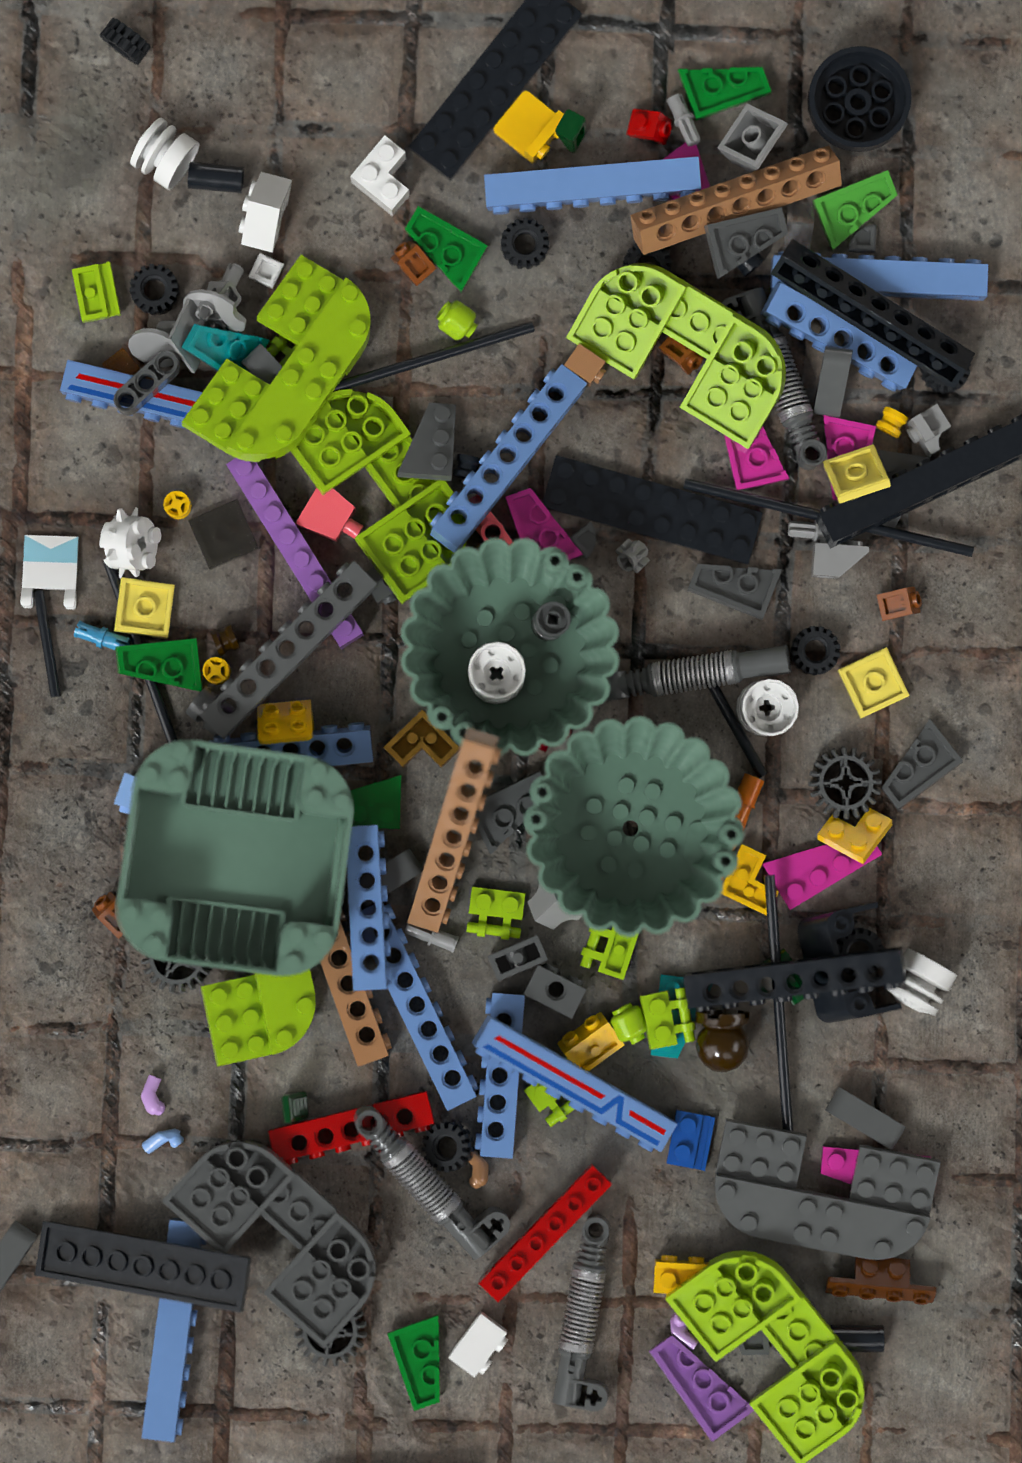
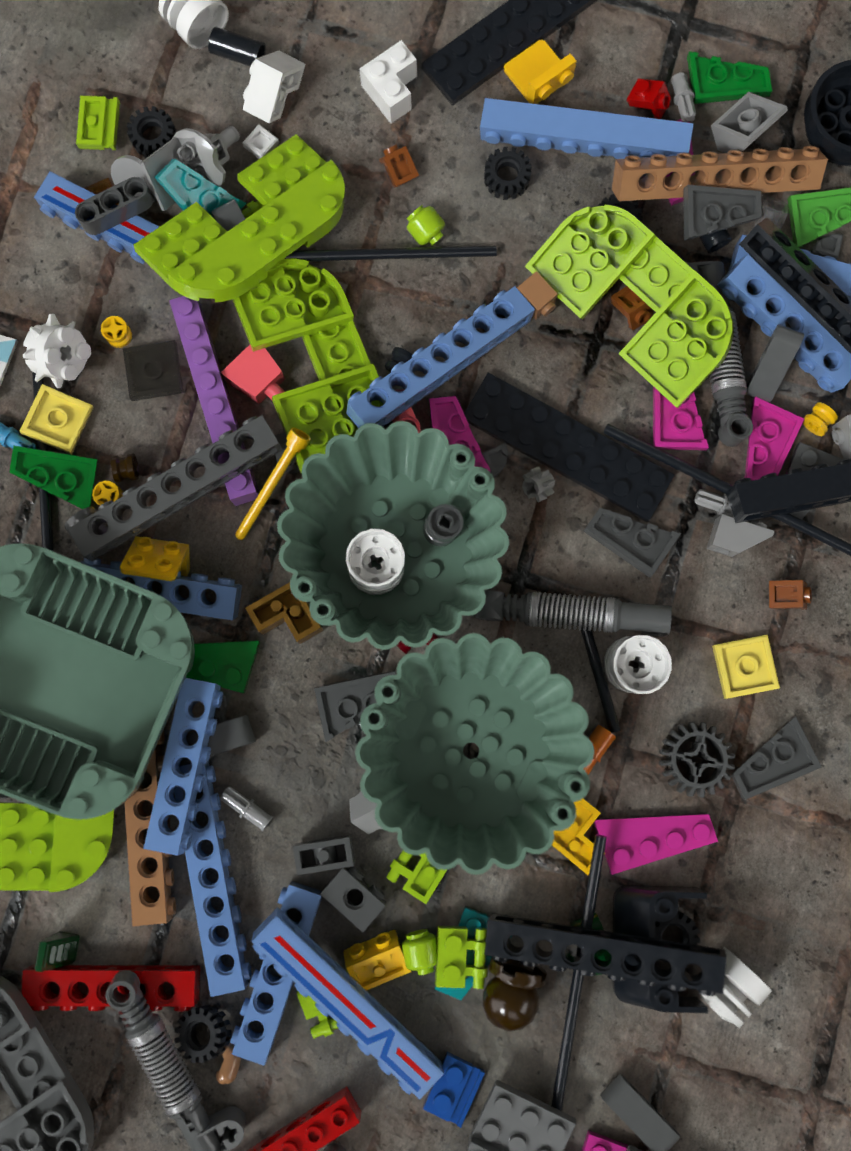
camera: 20 degrees right, 5 degrees down
dark grey wing [397,402,456,481] -> none
green wing [405,206,488,293] -> none
medium nougat brick [407,727,501,933] -> none
lime plate [466,887,525,940] -> none
dark green slope [555,109,587,154] -> none
black tyre [790,626,841,675] -> none
yellow plate [817,807,892,864] -> none
light yellow tile [823,444,891,504] -> none
none -> yellow piece [235,427,311,540]

